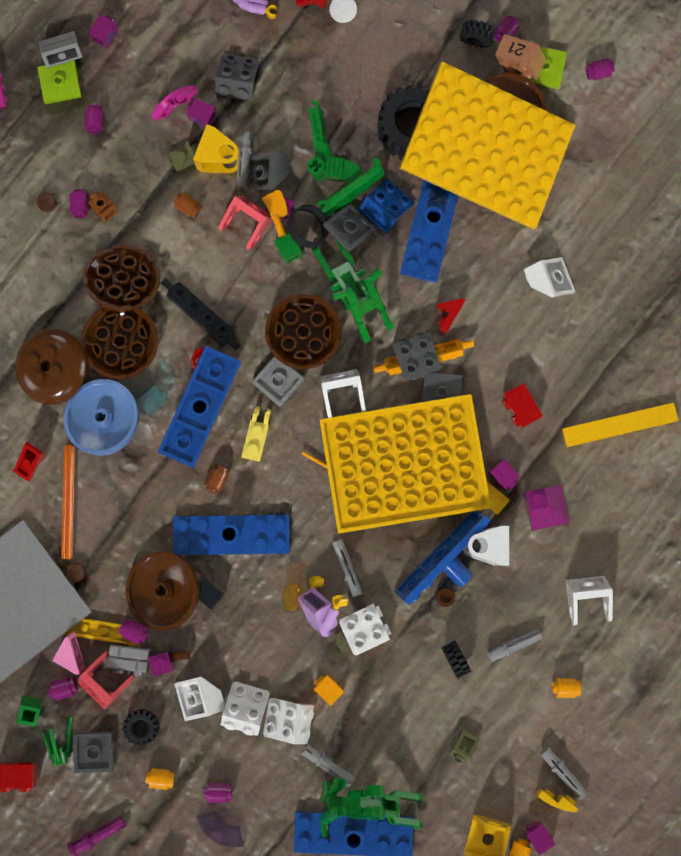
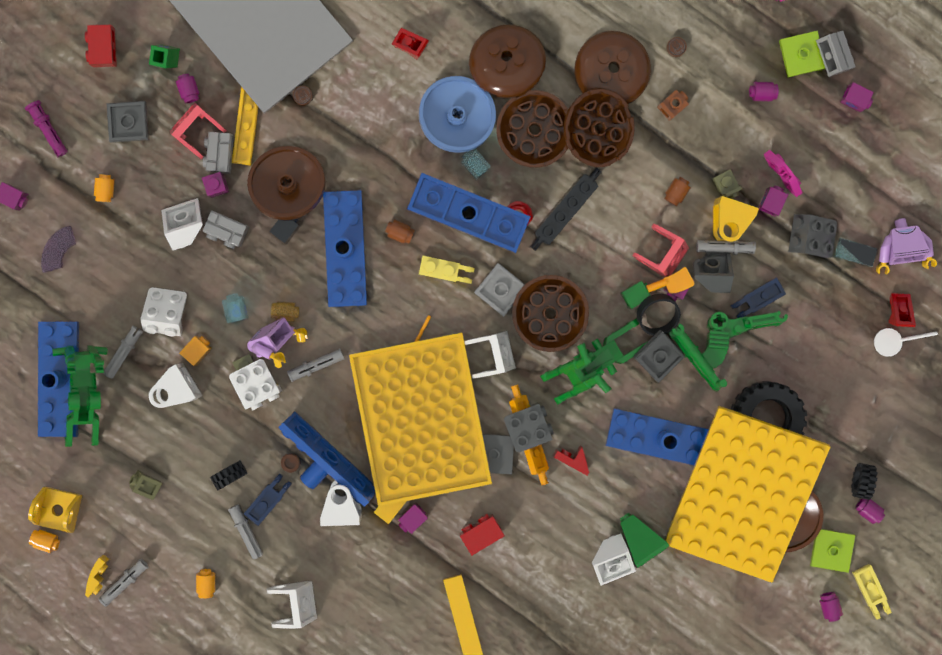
camera: 85 degrees right, 5 degrees up
green plant [41,716,73,766] -> none
bright pink slope [52,631,86,675] -> none
orange axle [61,445,75,559] -> none
magenta brick [69,189,89,218] -> none
magenta brick [118,619,149,645] -> none
black tyre [122,709,160,746] -> none
reddish brown tile [171,651,191,663] -> none
magenta brick [204,783,232,803] -> none
white bracket [221,682,269,736] -> none
blue bracket [359,179,415,234] -> none
nougat brick [495,34,546,80] -> none
magenta slope [523,485,569,531] -> none
magenta brick [524,821,556,855] -> none
none -> white hose [149,363,202,408]
none -> light grey brick [203,210,249,249]
none -> clear light blue brick [222,294,249,323]
none -> dark blue hinge [244,474,292,526]
none -> reddish brown brick [574,31,651,104]
none -> green slope [620,513,669,568]
none -> dark blue hinge [730,277,786,318]
none -> black tile [834,238,878,267]
none -> light yellow hinge [852,564,891,620]

